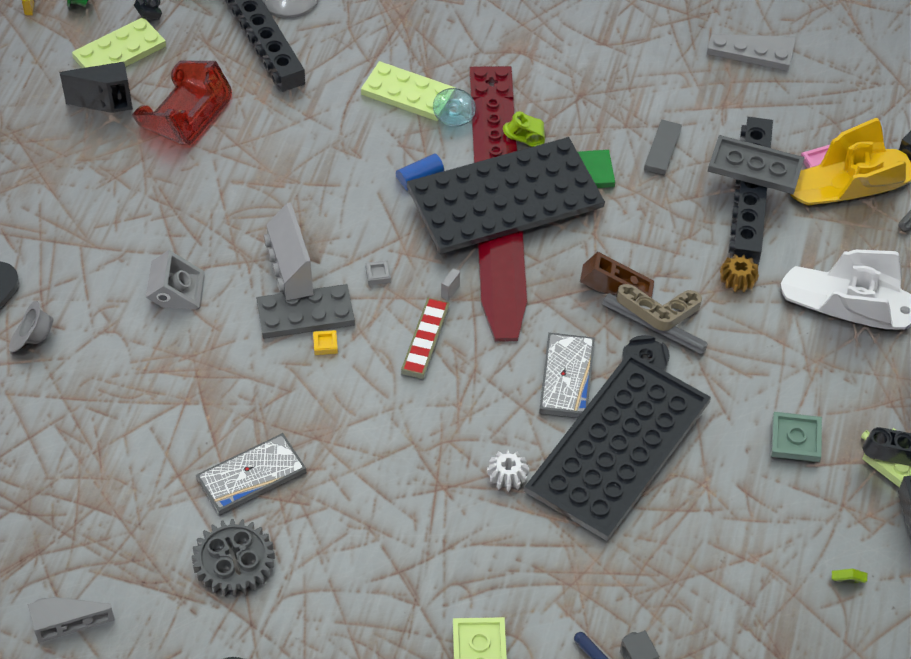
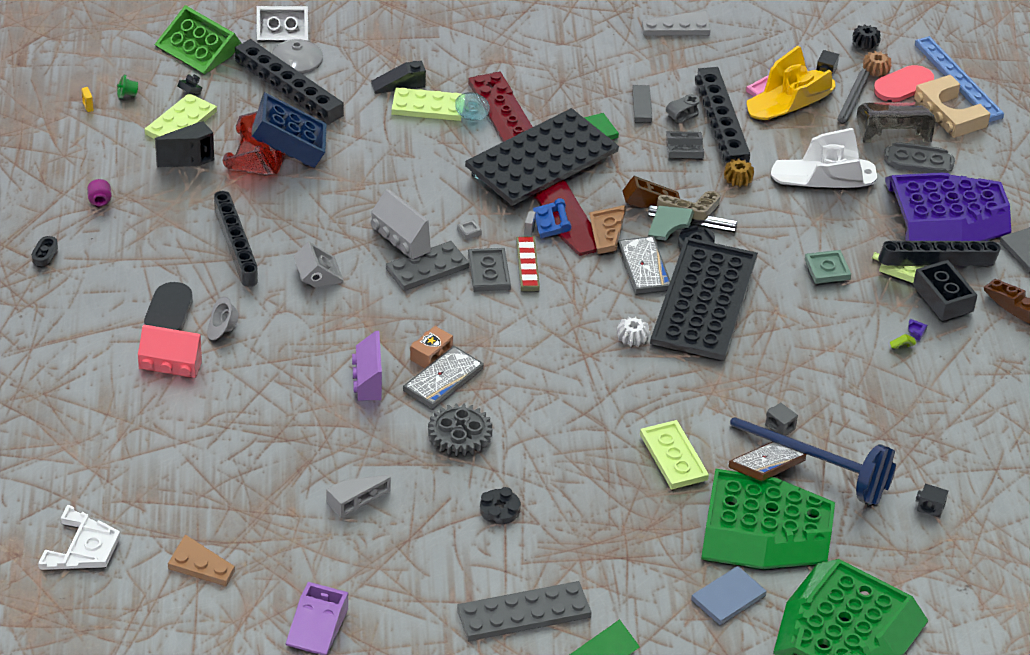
camera: 20 degrees left, 10 degrees down
yellow tile [313,330,338,355] -> none
blue brick [396,153,444,191] -> none
lime piece [503,111,545,147] -> none
dark grey plate [707,135,805,194] -> none
none -> black beam [214,191,258,287]
none -> dark blue slope [252,92,327,168]
none -> medium lavender slope [352,331,382,401]
none -> black slope [371,60,426,94]
none -> nougat brick [410,326,453,368]
none -> dark grey tile [468,248,511,292]
none -> blue plate [533,198,572,239]
none -> medium nougat wing [589,205,626,254]
none -> sand green tile [648,206,694,240]
none -> dark grey piece [666,94,699,123]
none -> dark grey slope [666,131,704,158]
none -> dark purple tile [908,319,928,341]

